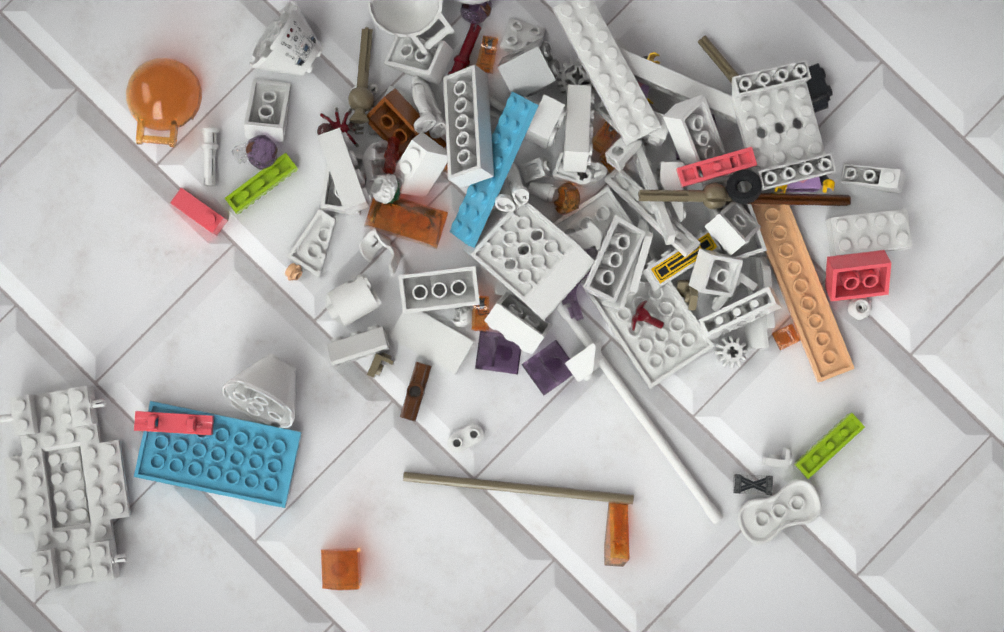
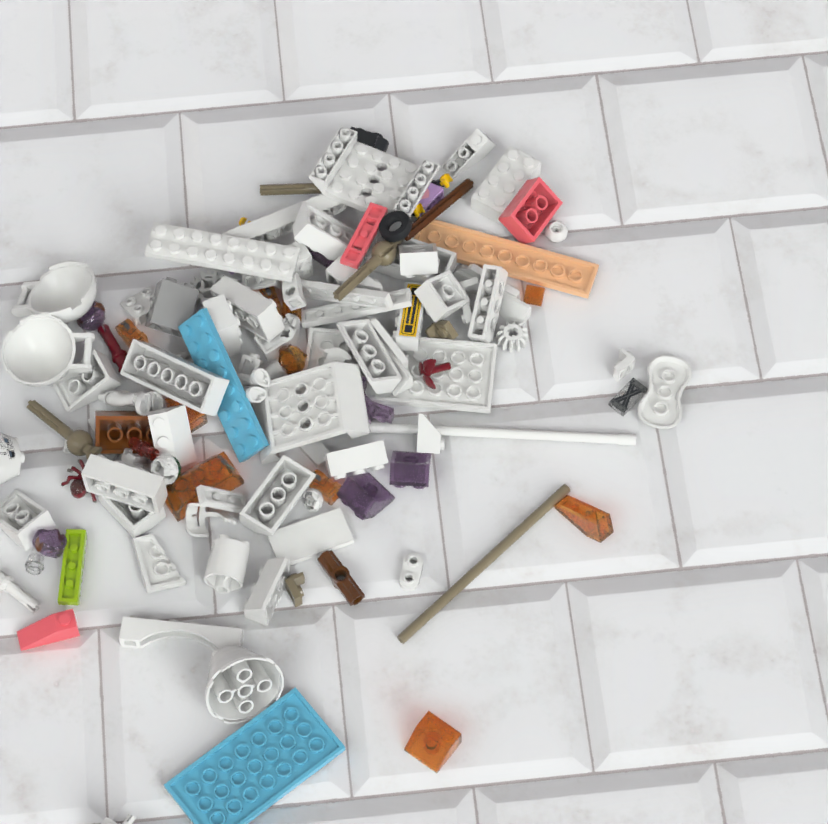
camera: 50 degrees left, 25 degrees down
coral hinge [134,411,214,435] -> none
light nougat plate [285,263,302,281] -> none
lime gear [794,413,865,479] -> none
none -> white arch [119,615,244,651]
none -> white tile [196,485,247,513]

